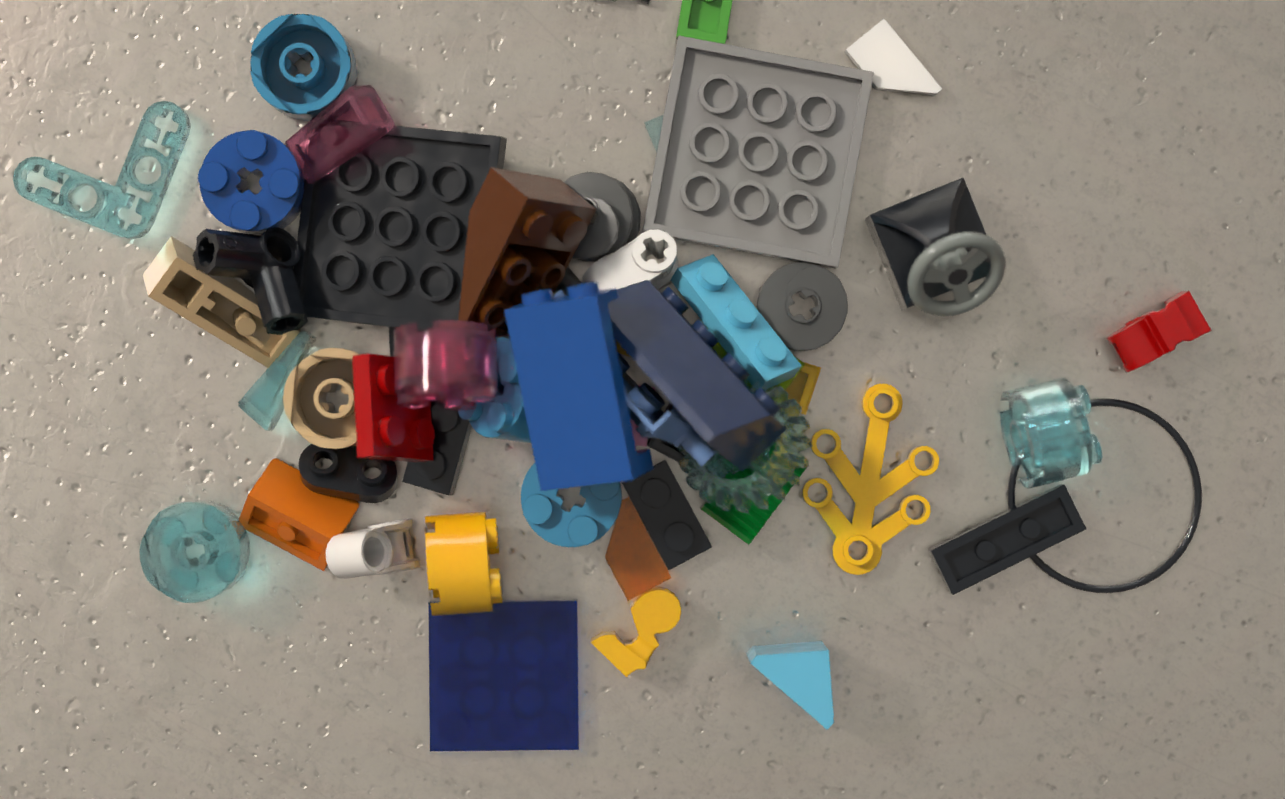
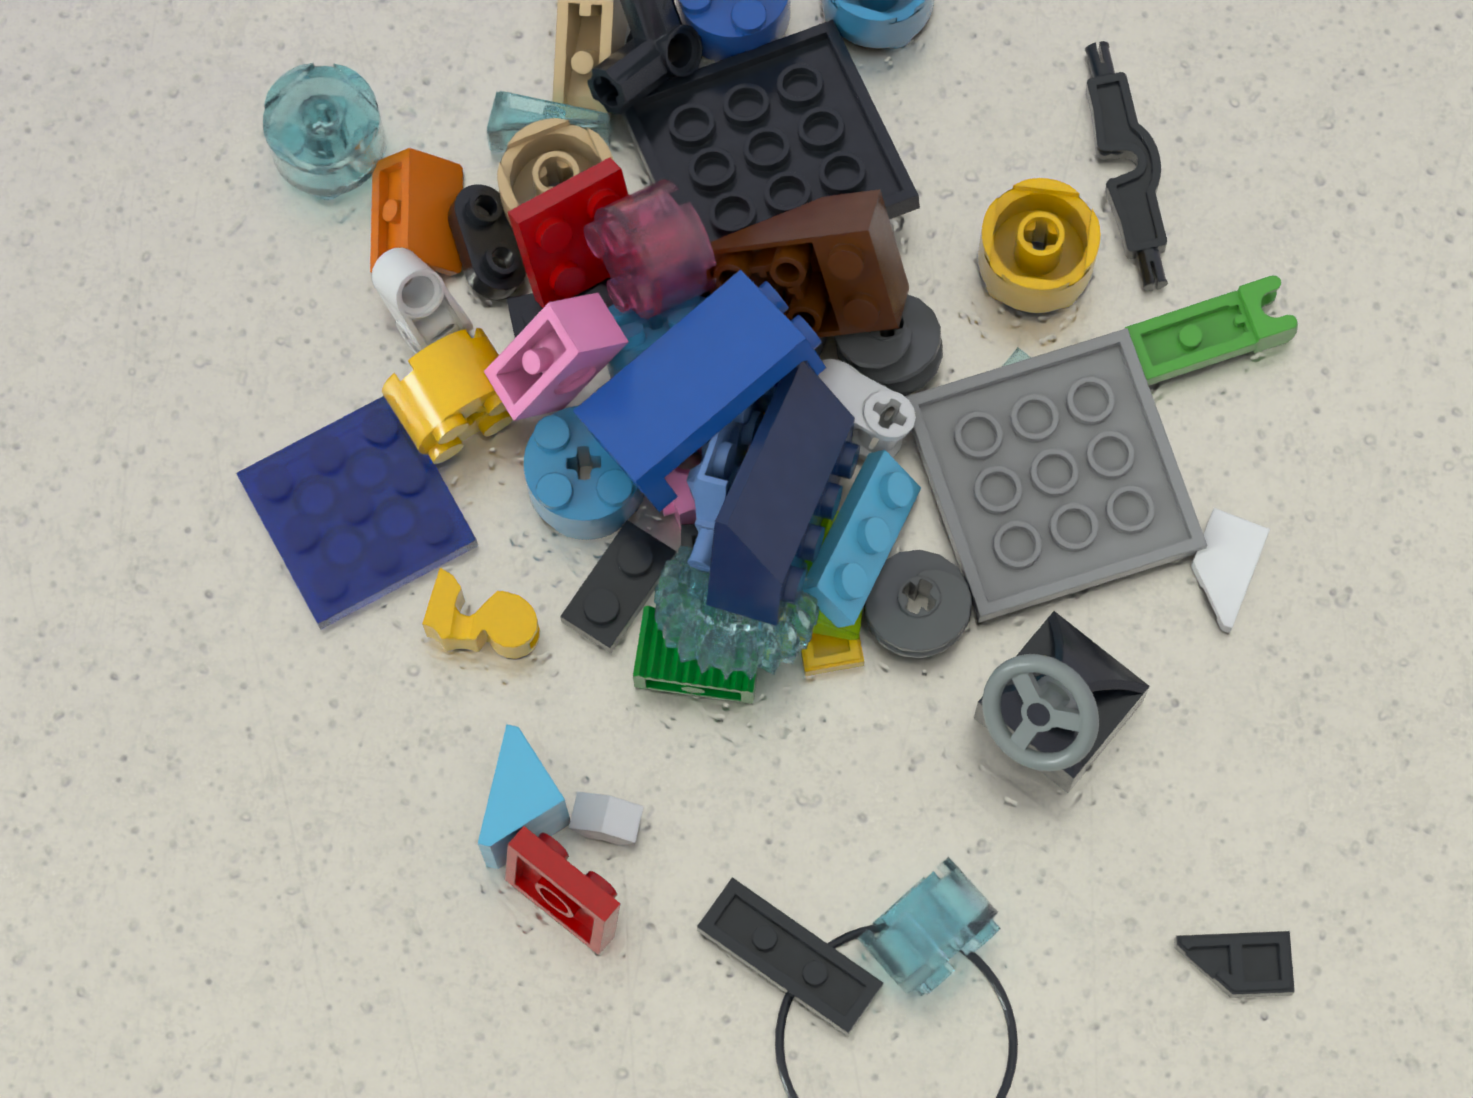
camera: 60 degrees right, 15 degrees down
clear pink slope [285,85,395,184] -> none
clear orange tile [605,497,672,601] -> none
yellow plant [802,384,939,575] -> none
red leg [1107,291,1212,373] -> none
none -> bright pink brick [484,293,629,421]
none -> red plate [505,826,621,955]
none -> white piece [569,792,644,845]
none -> yellow brick [978,178,1101,313]
none -> black tile [1174,931,1295,998]

